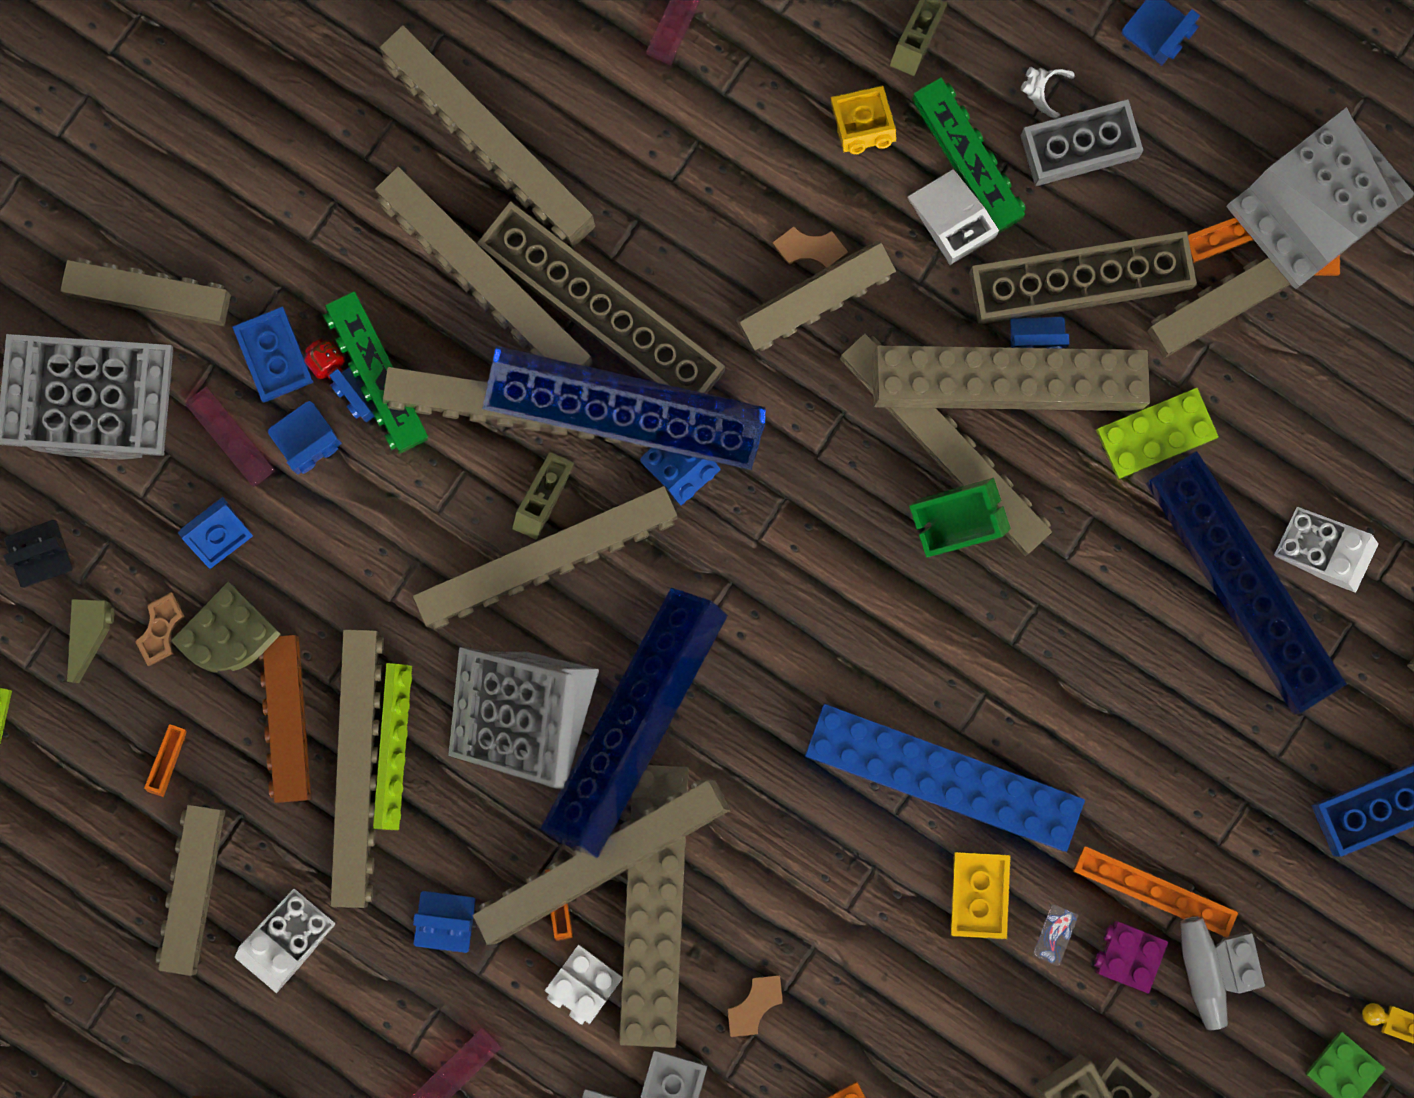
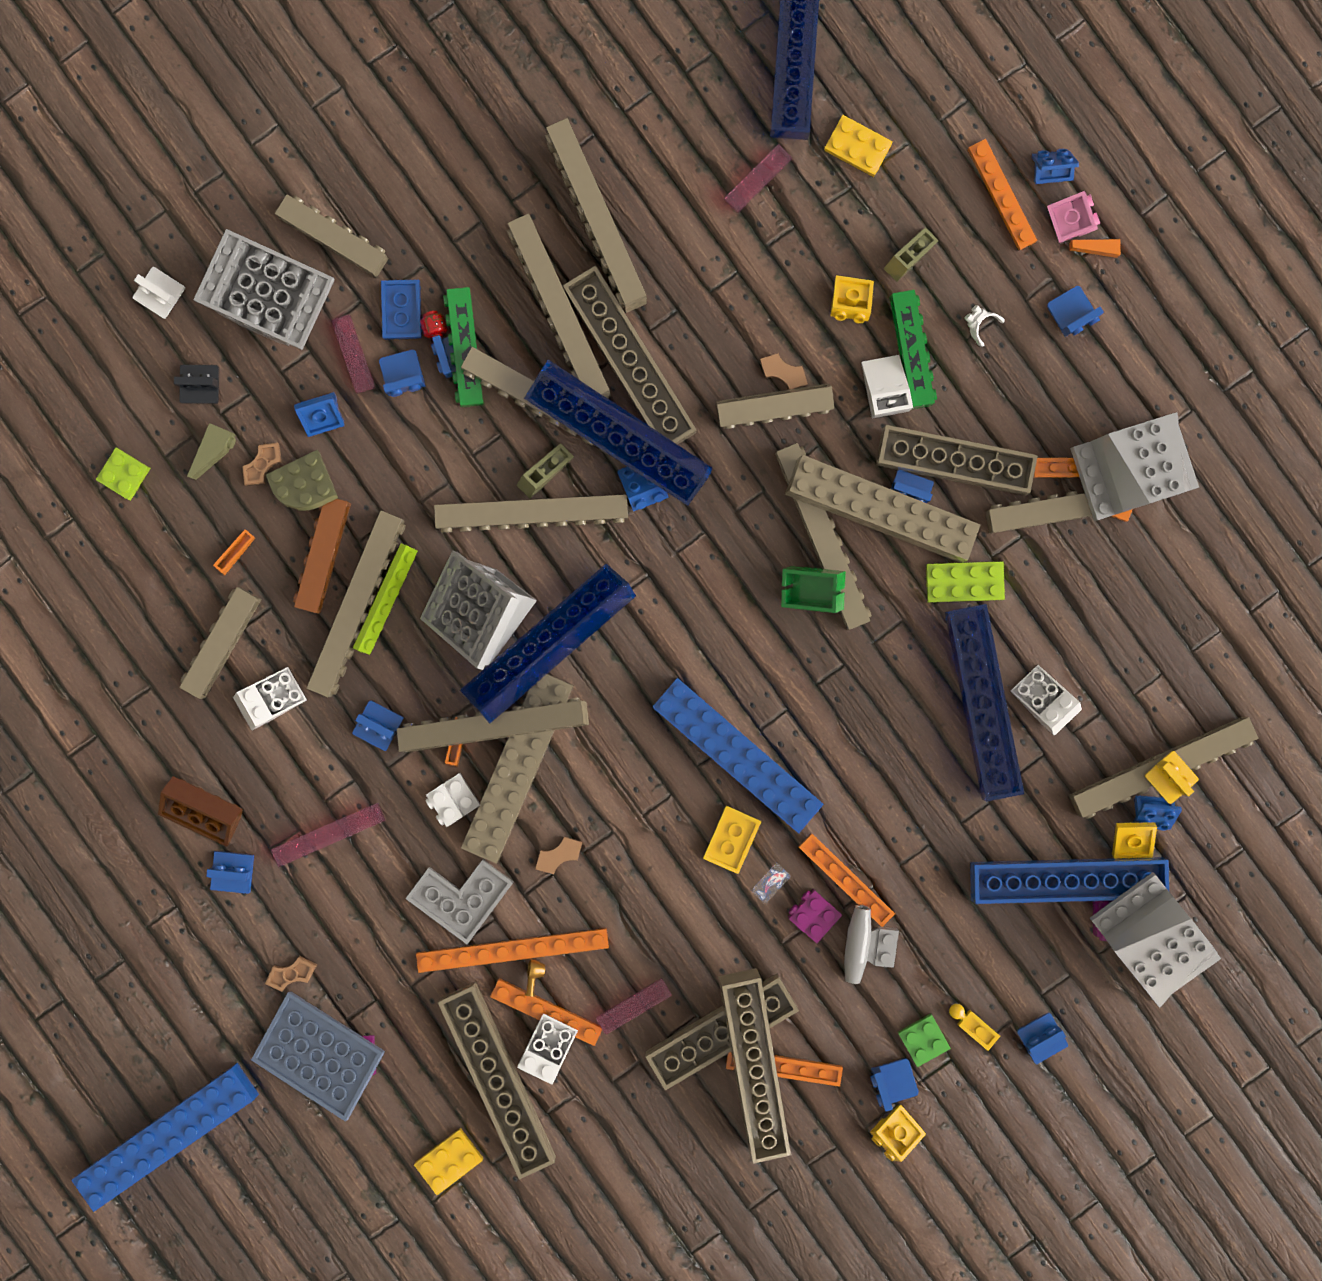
camera: 15 degrees right, 5 degrees up
light grey brick [1021,100,1144,186] -> none

